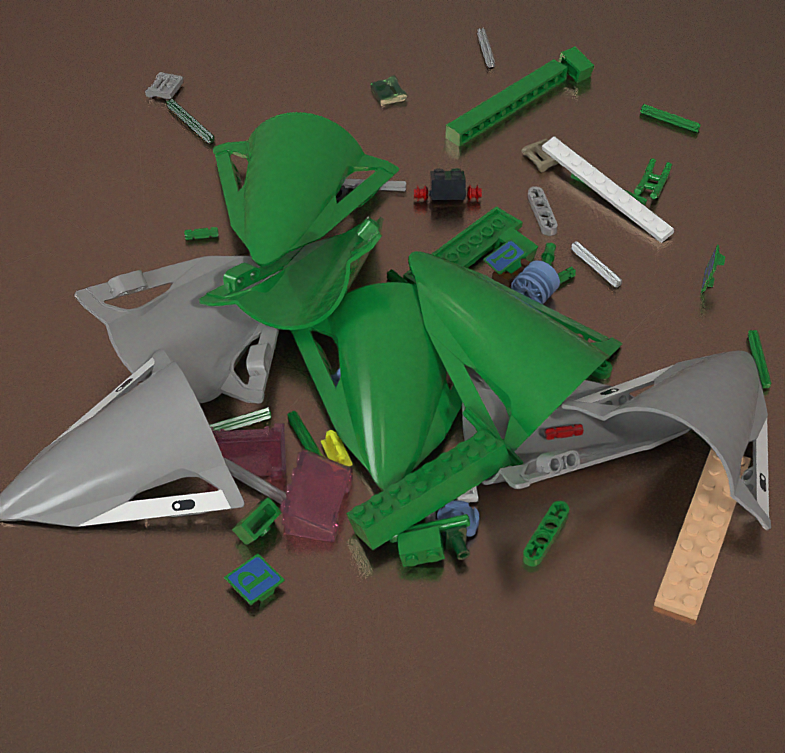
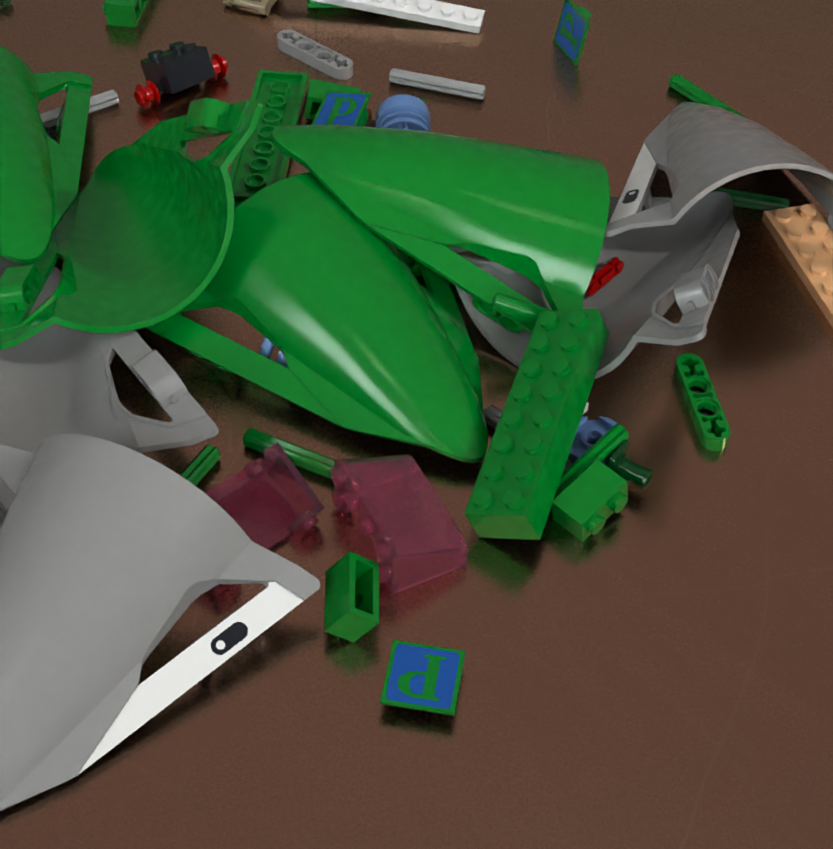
camera: 40 degrees left, 0 degrees up
light grey axle [224,458,289,505] -> none
neon yellow hinge [321,430,353,471] -> none
green axle [541,242,556,266] -> none

